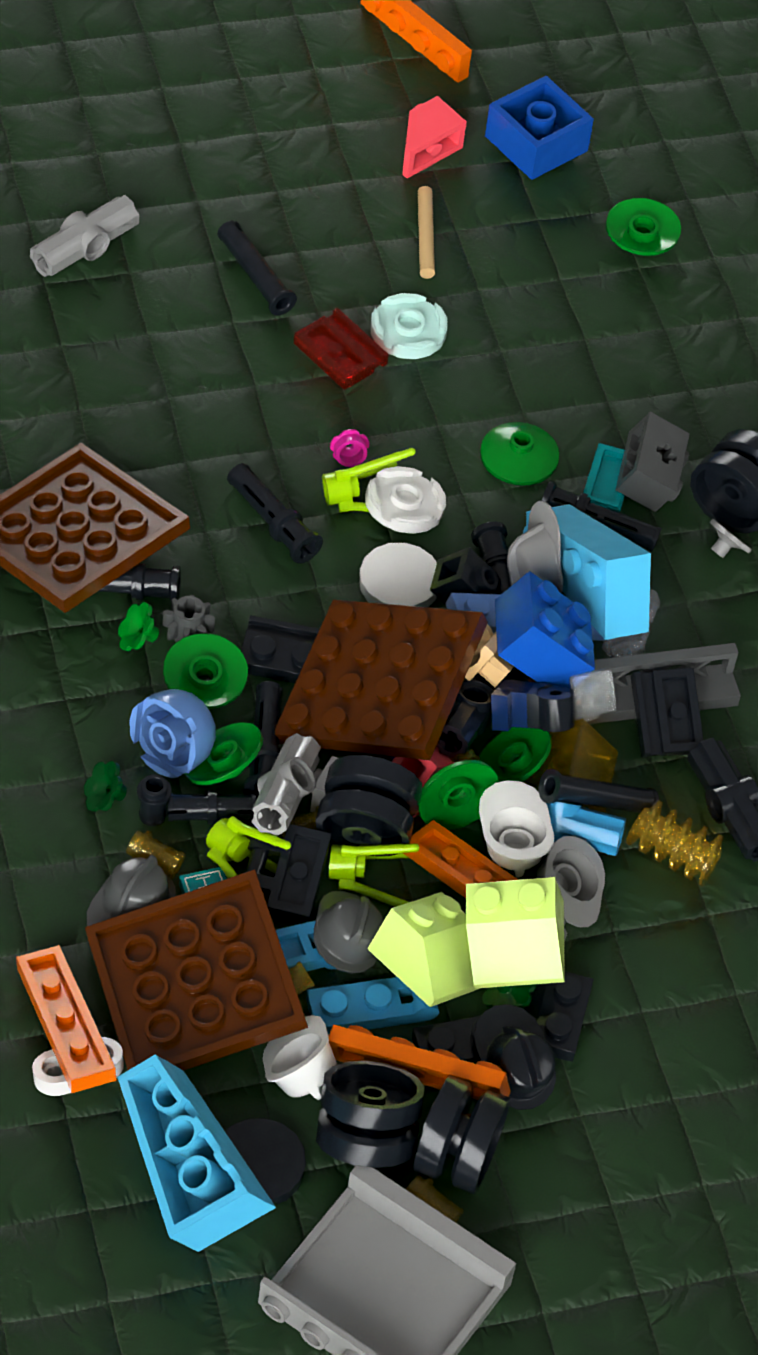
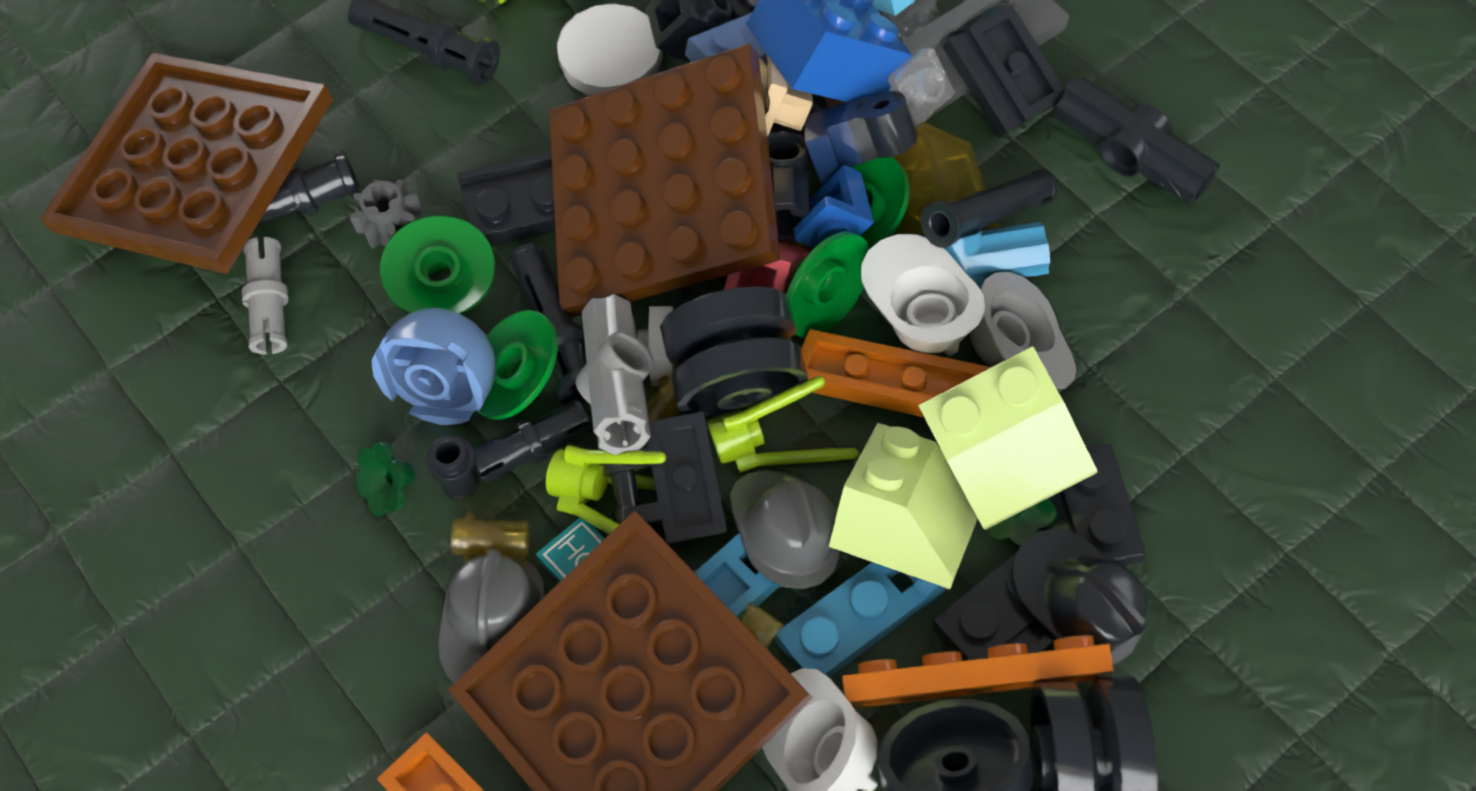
camera: 15 degrees left, 10 degrees up
green plant [118,602,159,652] -> none
clear yellow piece [626,800,723,886] -> none
none -> light grey pin [242,237,288,354]
none -> blue bracket [793,165,874,248]

